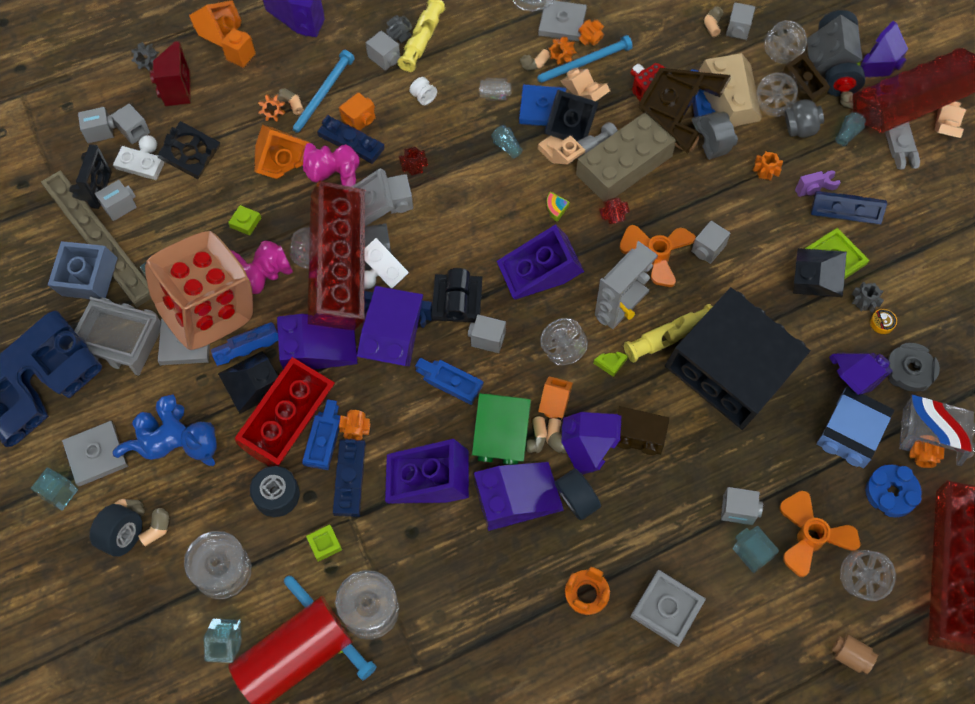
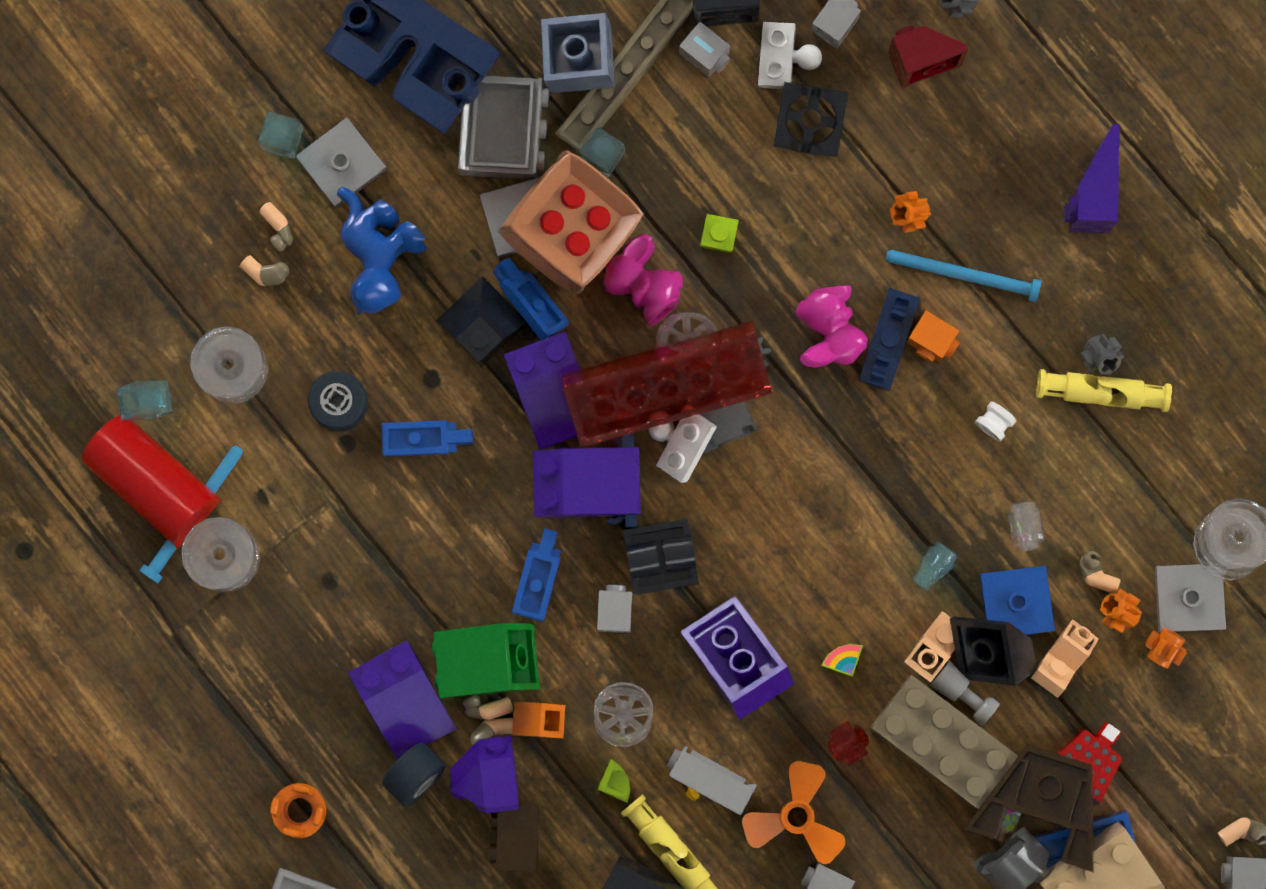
camera: 80 degrees right, 20 degrees up
black wheel [89,504,142,557] -> none
orange slope [189,0,241,47] -> none
orange brick [221,28,256,68] -> none
red brick [234,357,335,467] -> none
orange slope [255,124,310,179] -> none
arm [277,88,304,115] -> none
lime plate [306,525,342,562] -> none
dark blue plate [333,439,366,517] -> none
orange gear [339,410,370,441] -> none
light grey plate [346,168,394,228] -> none
light grey brick [366,31,400,71] -> none
dark purple slope [385,439,469,504] -> none
light grey brick [387,174,413,214] -> none
clear red gear [399,146,428,176] -> none
dark azure bar [537,35,633,83] -> none

